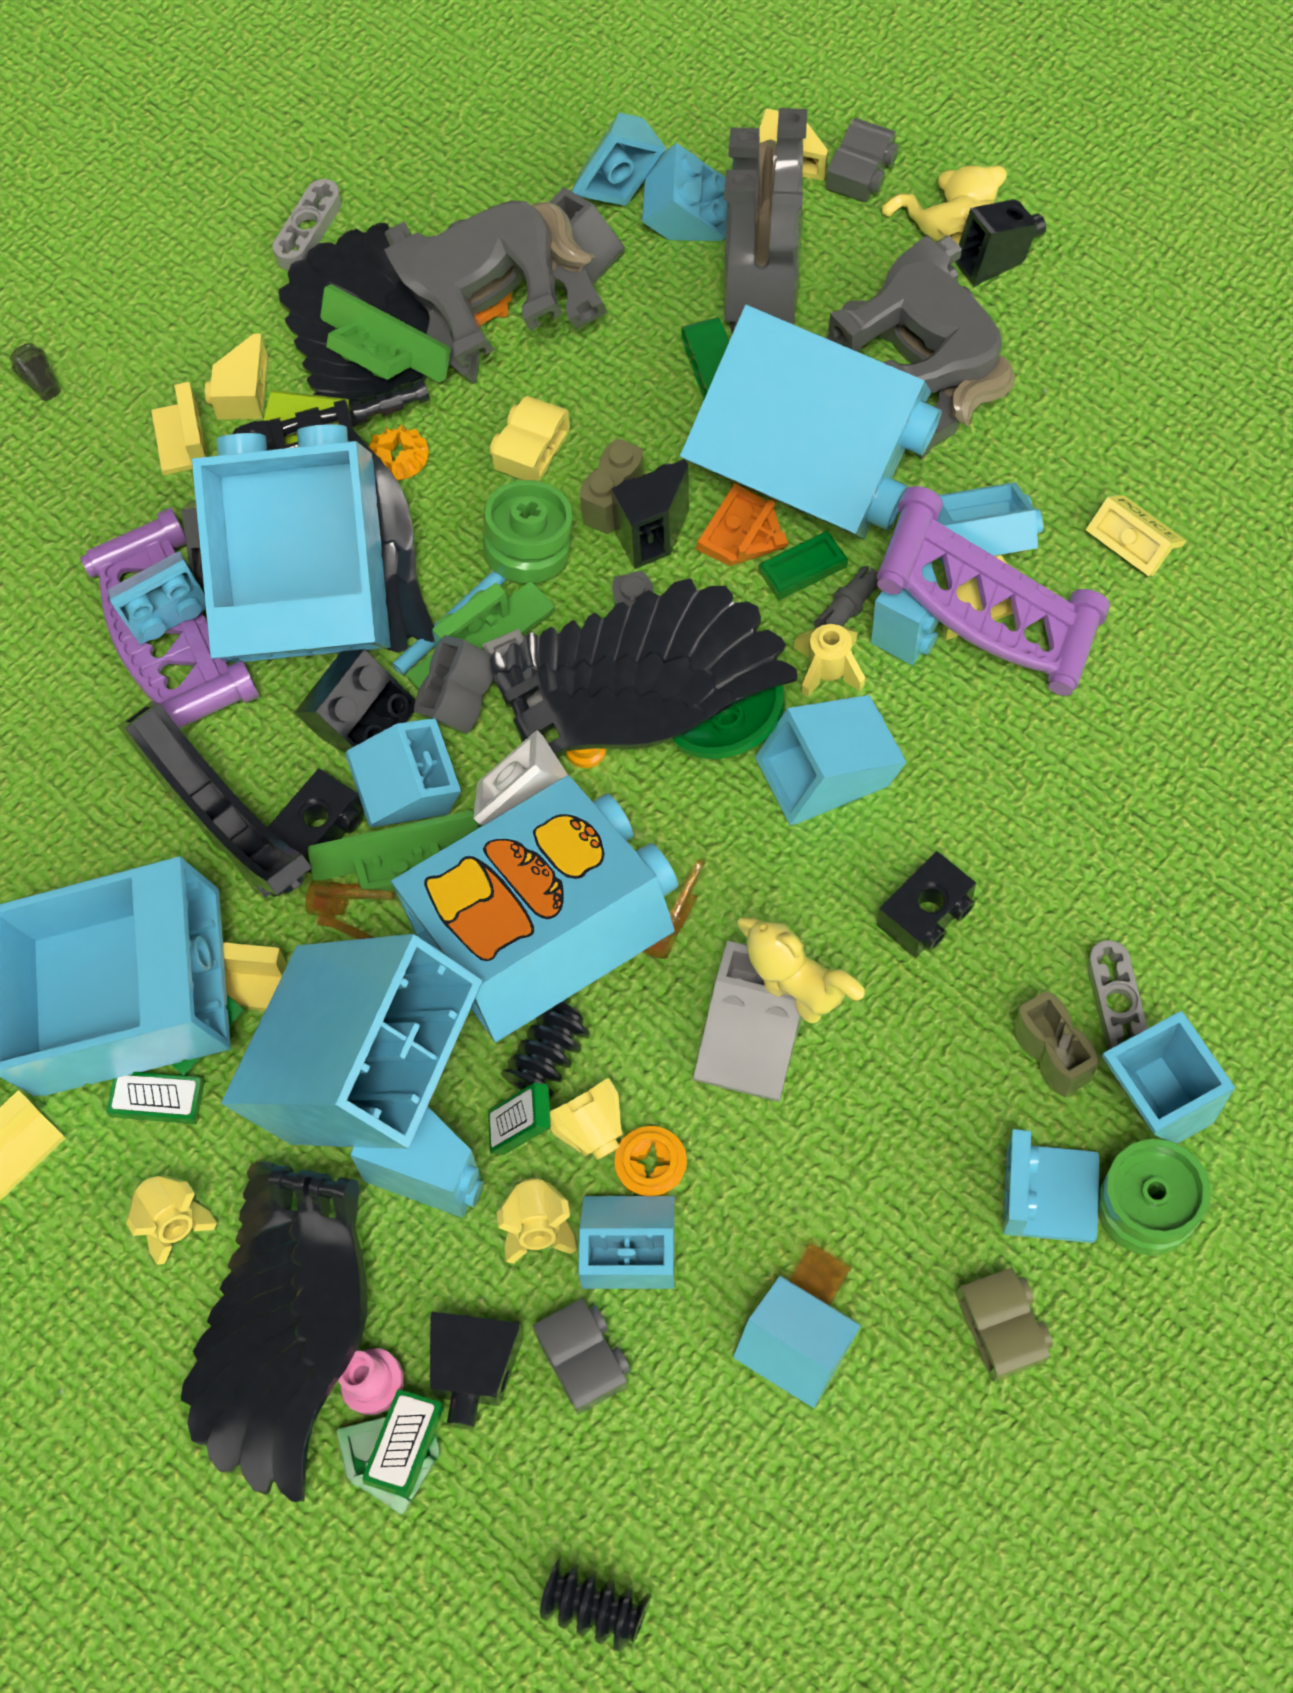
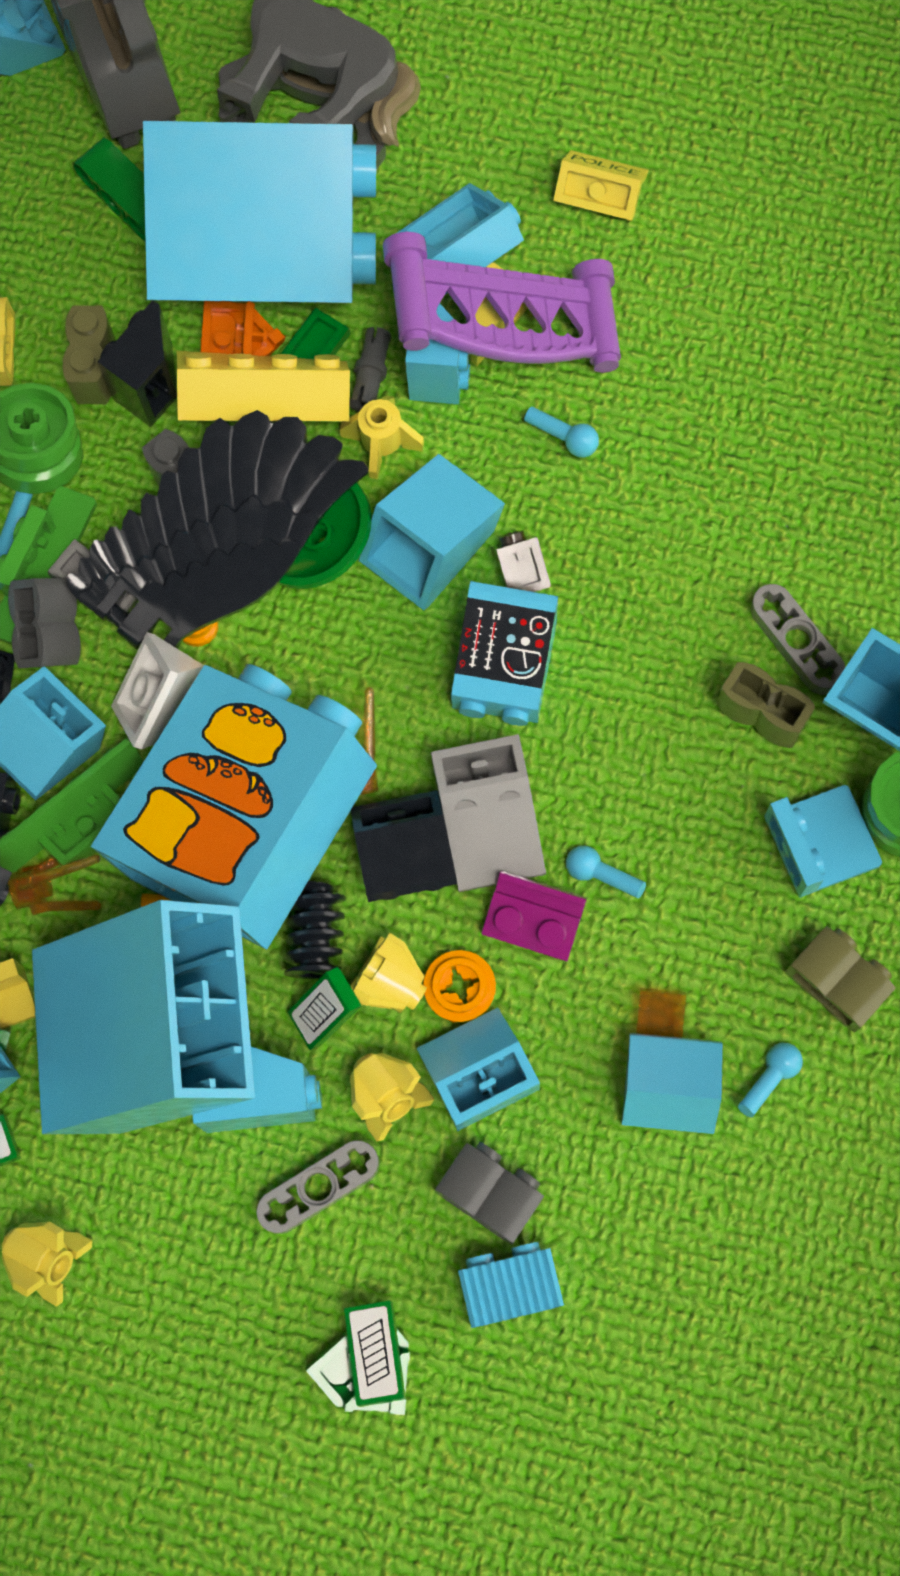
camera: 25 degrees left, 10 degrees up
black animal [180,1162,368,1502] -> none
bright pink piece [338,1348,404,1415] -> none
black torso [430,1312,524,1430] -> none
black piece [540,1557,652,1653] -> none
light yellow animal [737,917,865,1023] -> none
black brick [877,851,976,958] -> none
none -> light yellow wedge [177,351,350,421]
none -> light grey beam [257,1141,380,1234]
none -> black slope [351,790,458,902]
none -> slope [451,581,558,726]
none -> medium azure brick [458,1242,564,1328]
none -> magenta plate [481,871,587,962]
none -> bracket [491,530,551,592]
none -> medium azure bar [524,406,599,458]
none -> medium azure bar [566,845,646,898]
none -> medium azure bar [738,1043,803,1117]

